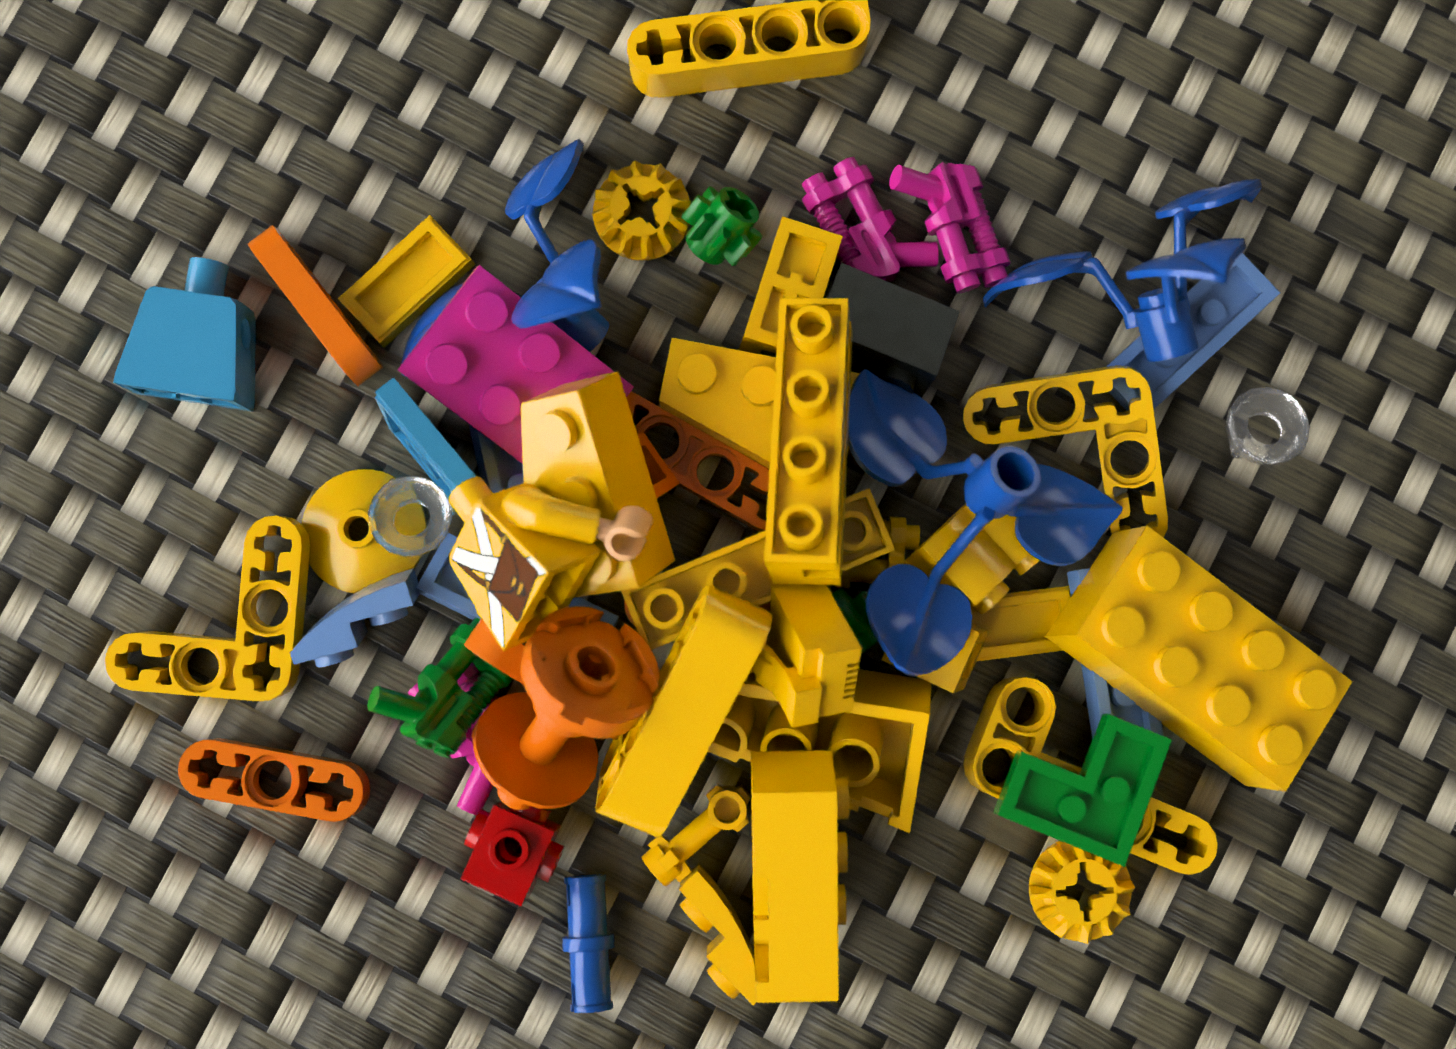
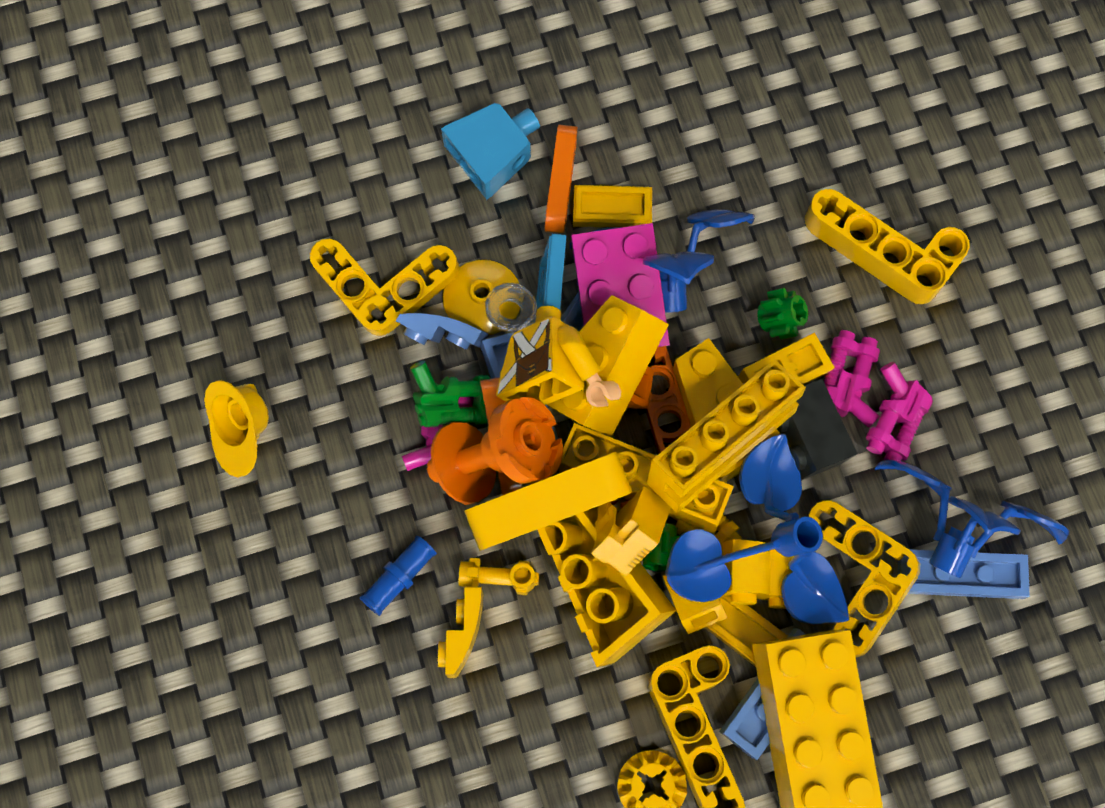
camera: 45 degrees right, 10 degrees down
orange beam [178,738,370,822] -> none
red brick [460,801,565,906] -> none
yellow gear [592,160,691,261] -> none
yellow wedge [751,750,849,1003] -> none
green plate [993,713,1172,867] -> none
clear piece [1225,387,1310,466] -> none
none -> yellow piece [204,380,269,478]

